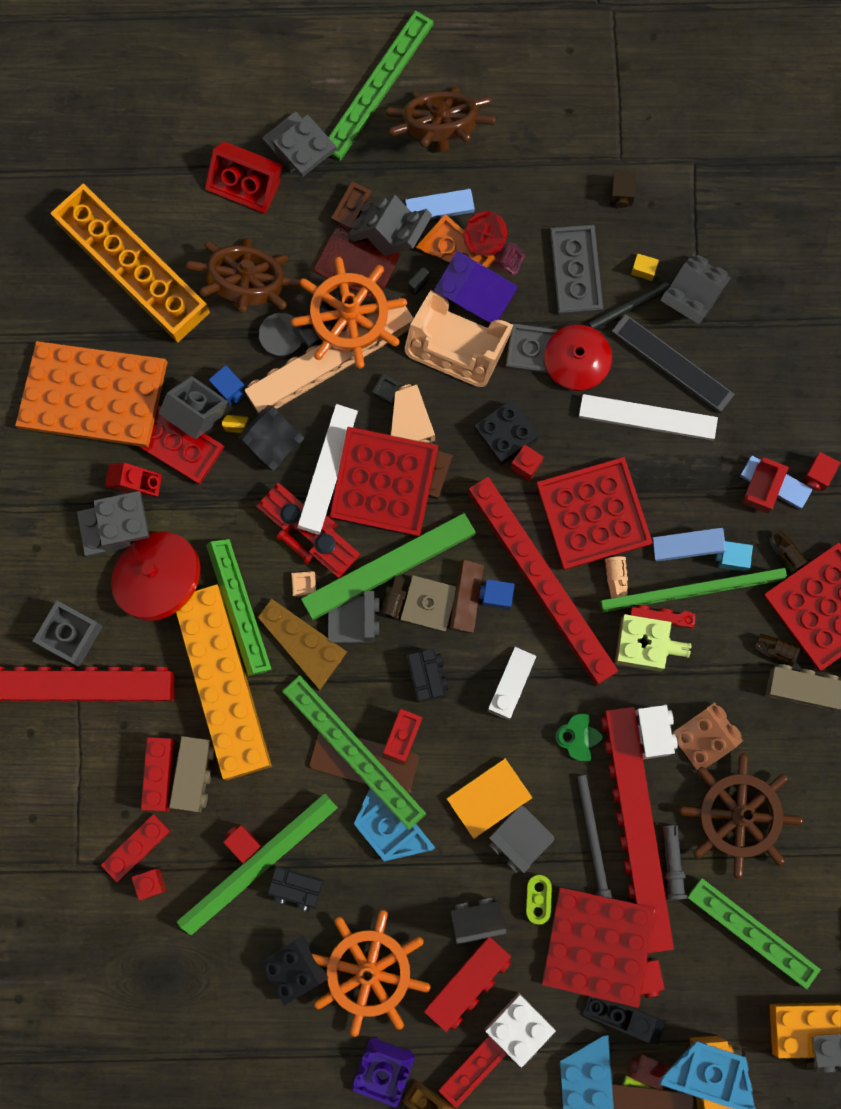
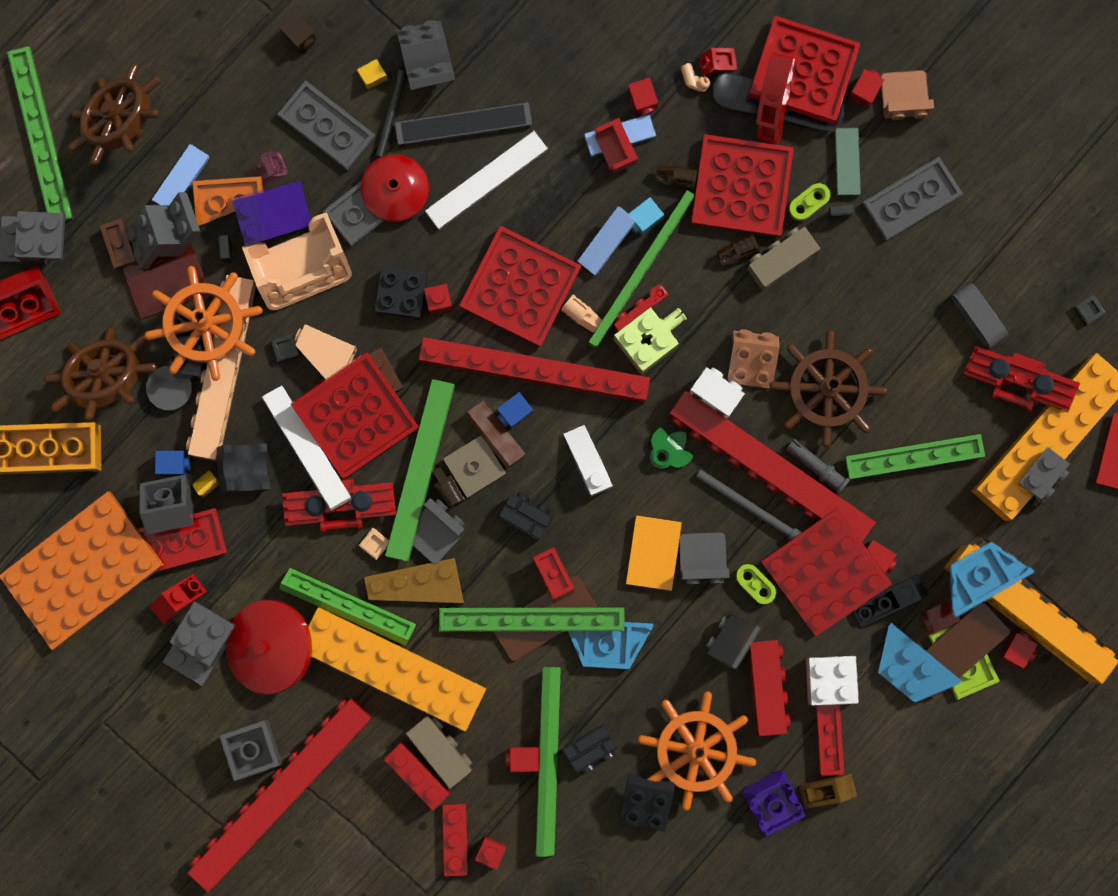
camera: 55 degrees left, 5 degrees up
red tile [463,210,508,257] -> none

